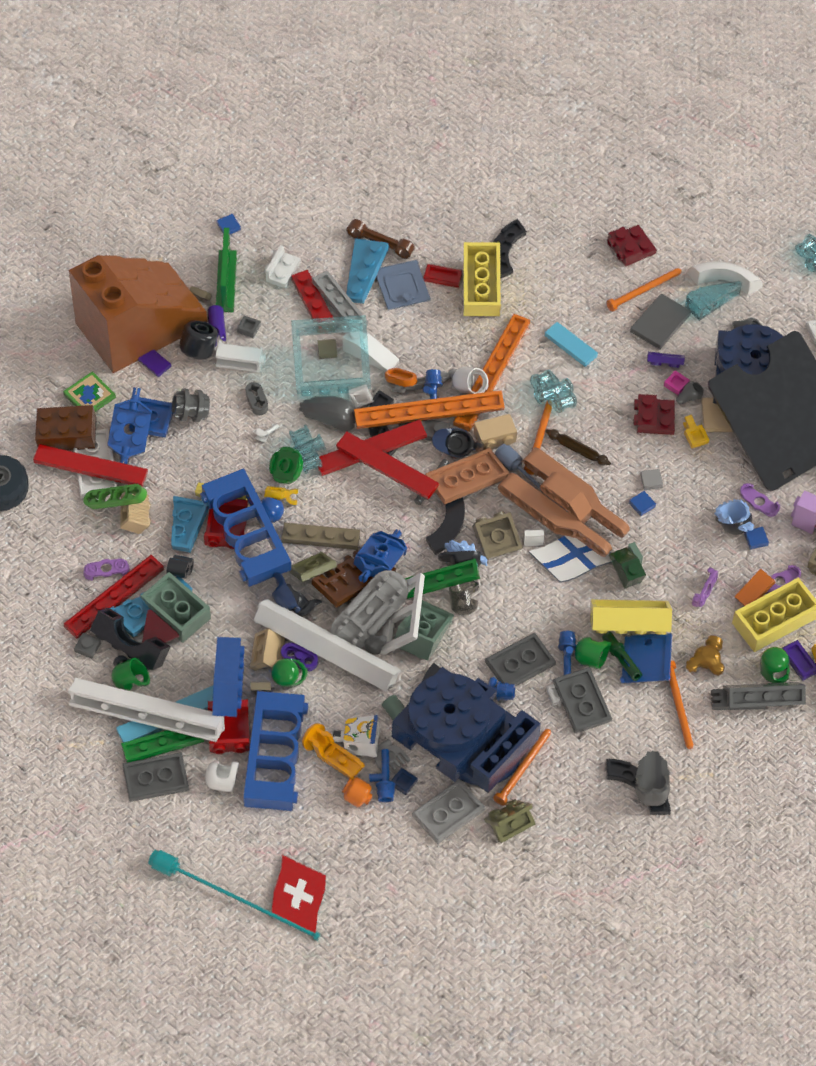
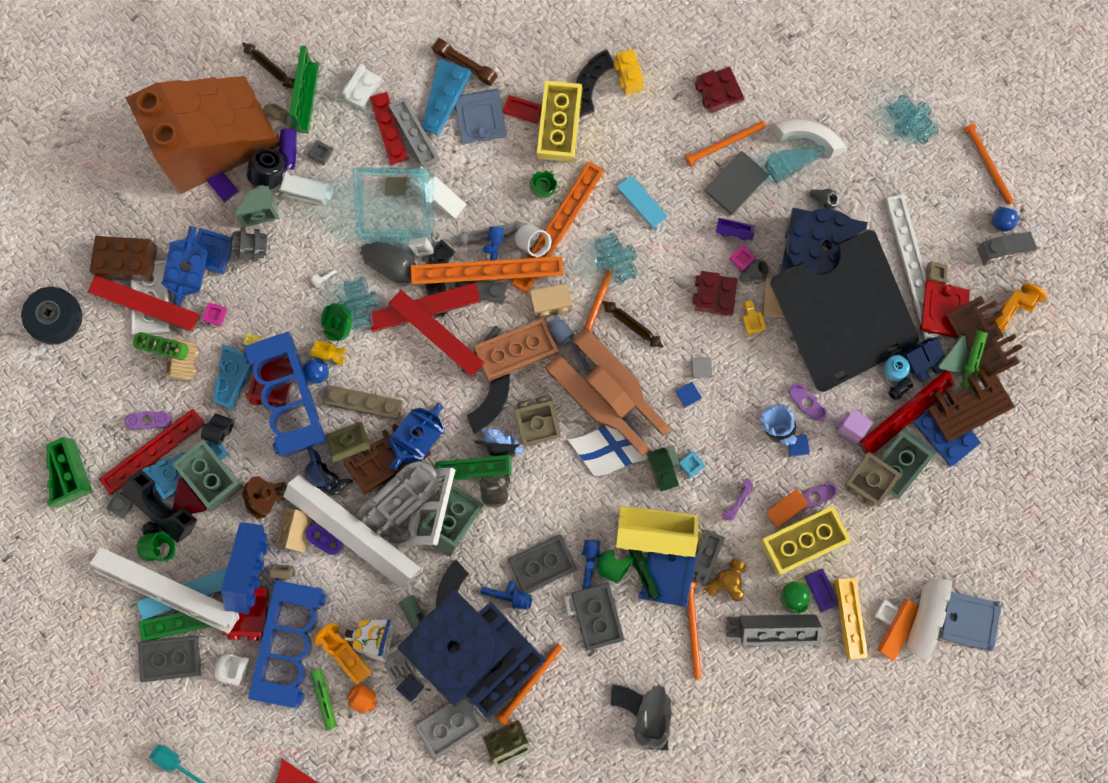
camera: 10 degrees right, 20 degrees up
tile [63,371,116,412] -> none
blue tile [217,214,241,234] -> none
dark grey beam [245,382,268,415] -> none
green helmet [271,658,308,687] -> none
blue piece [369,749,396,802] -> none
orange tile [385,368,417,387] -> none
black hair [432,428,484,457] -> none
white tile [523,530,544,547] -> none
none -> green wedge [46,437,93,508]
none -> dark pink plate [202,302,228,327]
none -> sand green slope [235,185,280,227]
none -> dark brown wheel [242,42,295,89]
none -> reddish brown hinge [242,476,287,519]
none -> bright green pin [310,669,338,731]
none -> green hair [530,170,557,199]
none -> yellow brick [613,49,644,95]
none -> medium azure tile [679,451,705,478]
none -> dark grey hinge [693,530,725,587]

